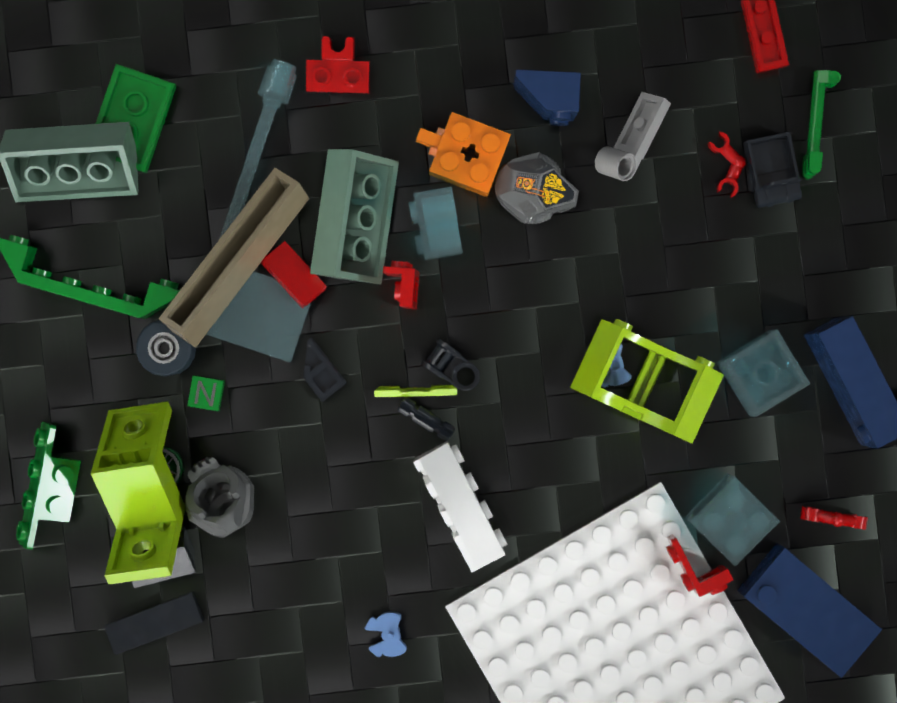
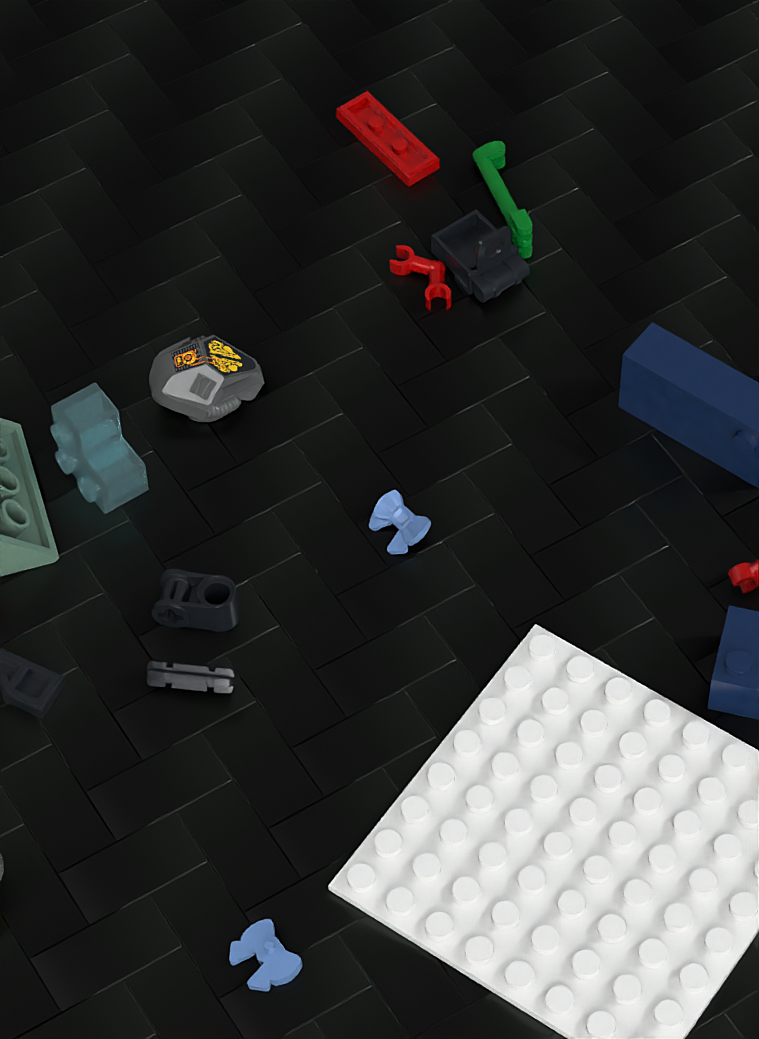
camera: 20 degrees left, 35 degrees down
lime piece [374,385,457,397] -> none
red bracket [383,261,420,309] -> none
white wedge [413,441,508,572] -> none
orange hinge [416,112,511,198] -> none
dark blue slope [513,70,581,126] -> none
lime window [570,319,724,444] -> none
light grey plate [595,92,671,181] -> none
red bracket [666,534,733,597] -> none
clear light blue brick [685,474,780,566] -> none
clear light blue brick [716,329,810,417] -> none

